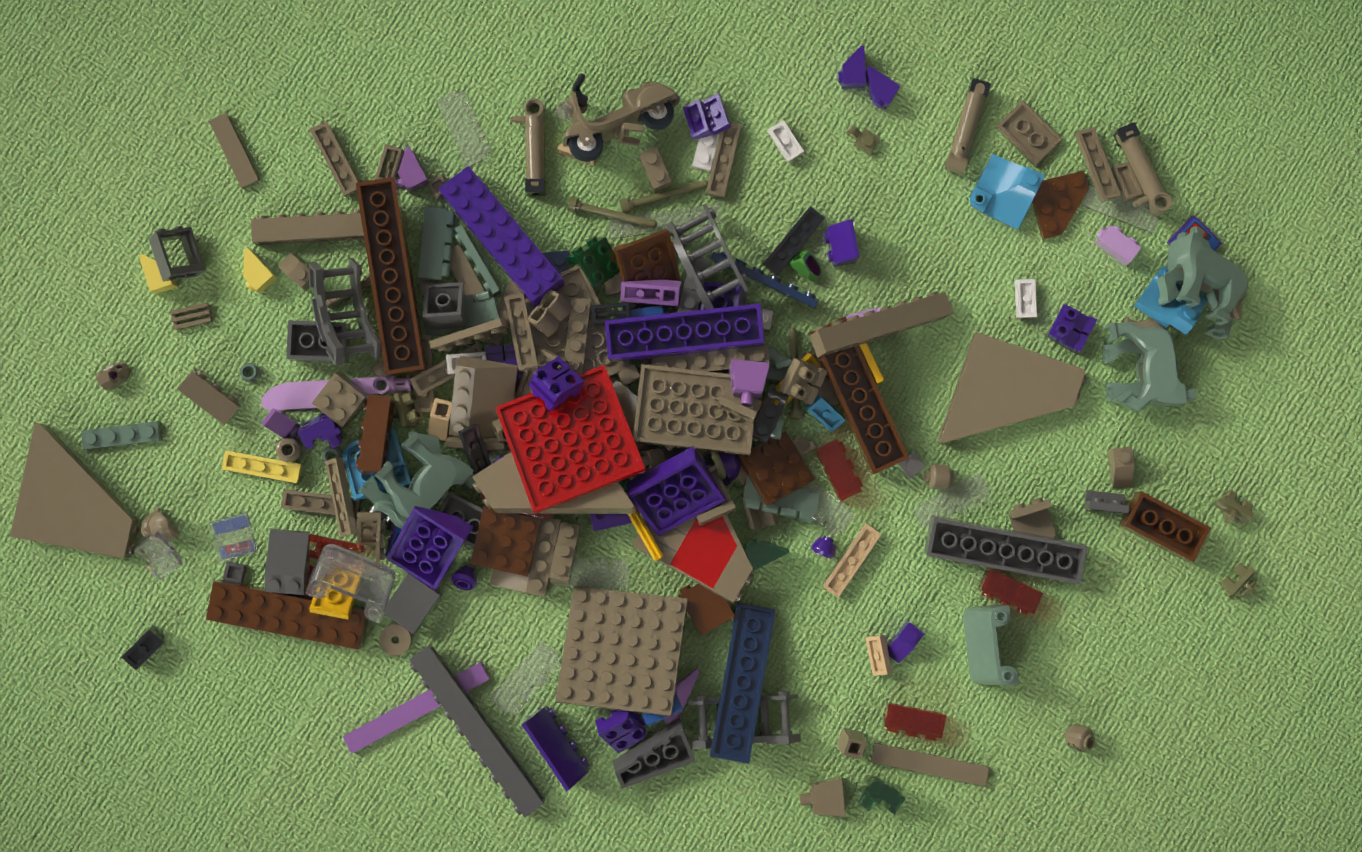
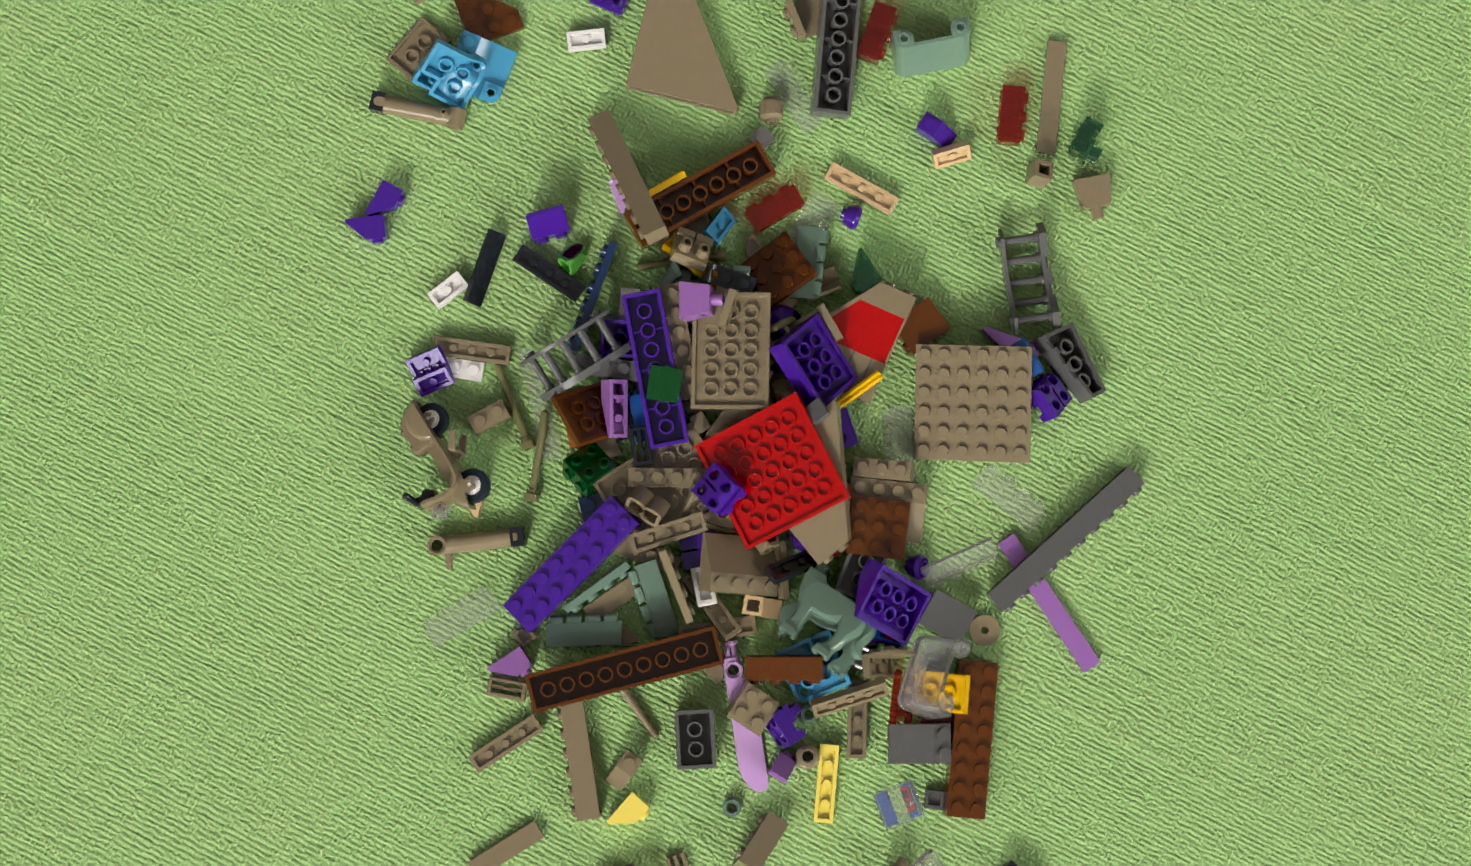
camera: 95 degrees left, 0 degrees up
dark grey fence [309,258,382,366] -> none
olive hips [393,392,423,428] -> none
dark grey slope [423,282,467,329] -> none
dark purple slope [522,706,590,792] -> none
dark blue plate [710,602,775,765] -> none
olive plate [846,124,880,155] -> none
none -> dark azure slope [411,38,486,109]
none -> black tile [463,229,506,307]
none -> dark green piece [646,365,683,403]
none -> dark grey tile [805,398,830,426]
none -> clear windscreen [921,537,997,589]

